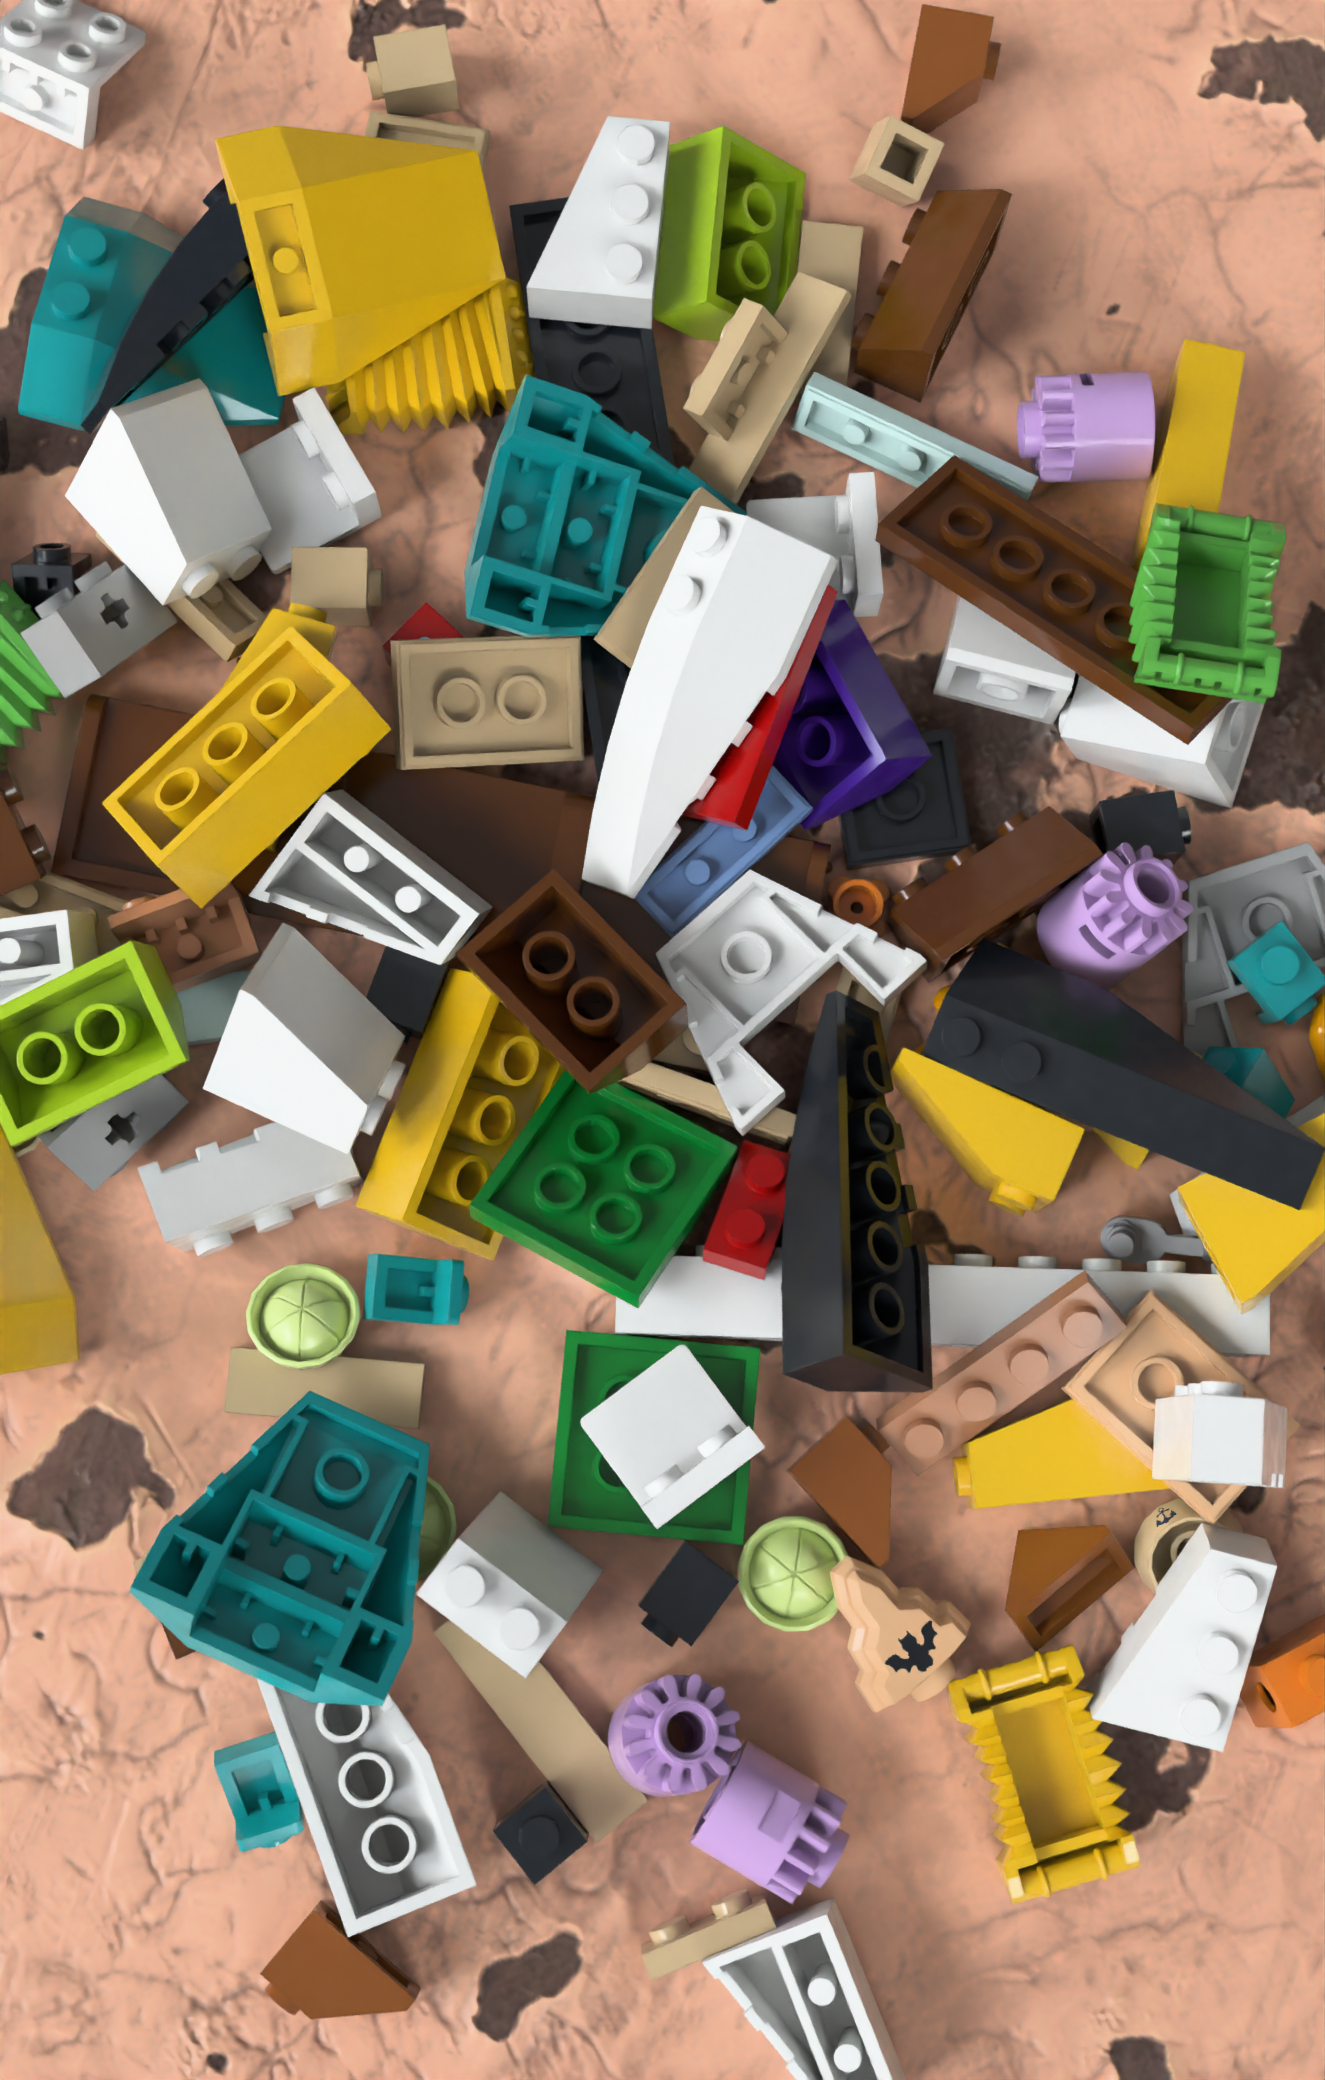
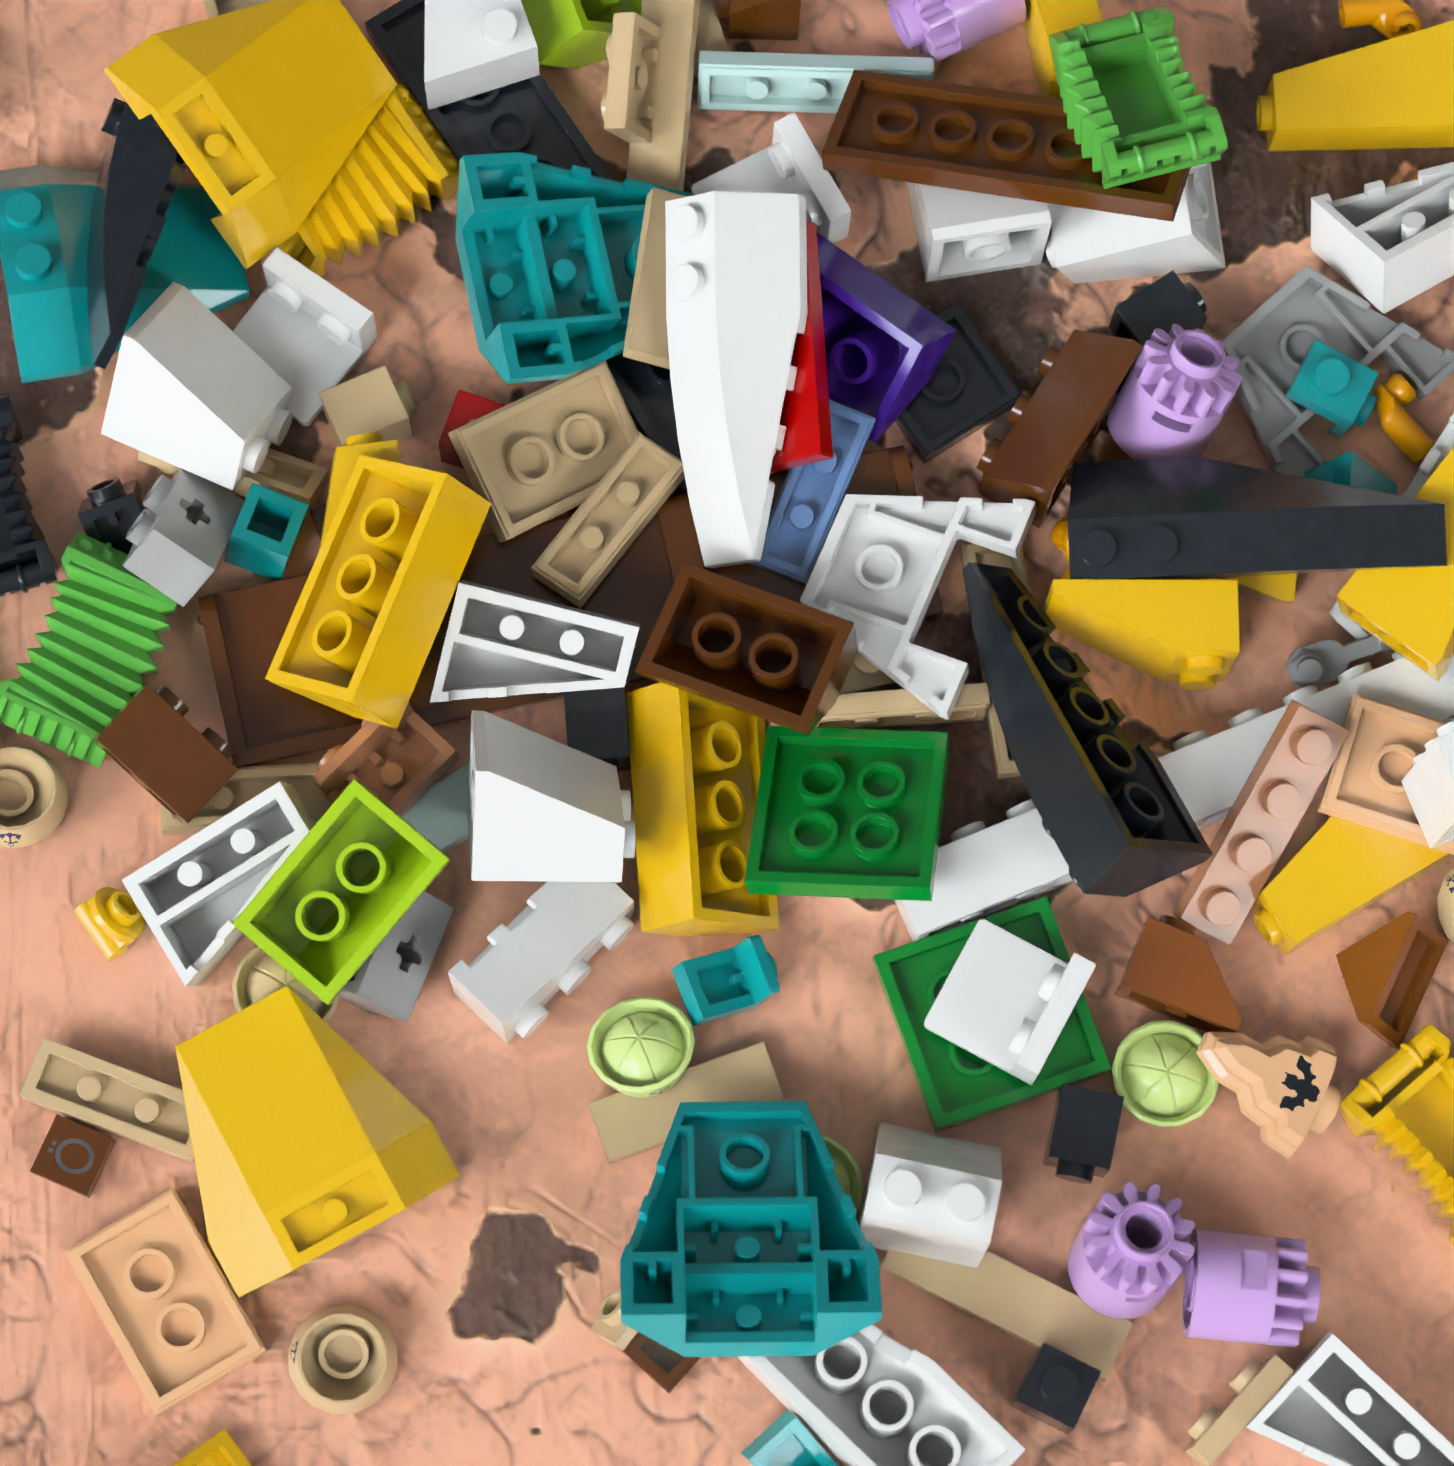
camera: 25 degrees left, 5 degrees down
red plate [702,1140,790,1280] -> none
orange plate [827,875,890,938] -> none
none -> teal brick [224,483,309,581]
none -> tan tile [531,432,685,609]

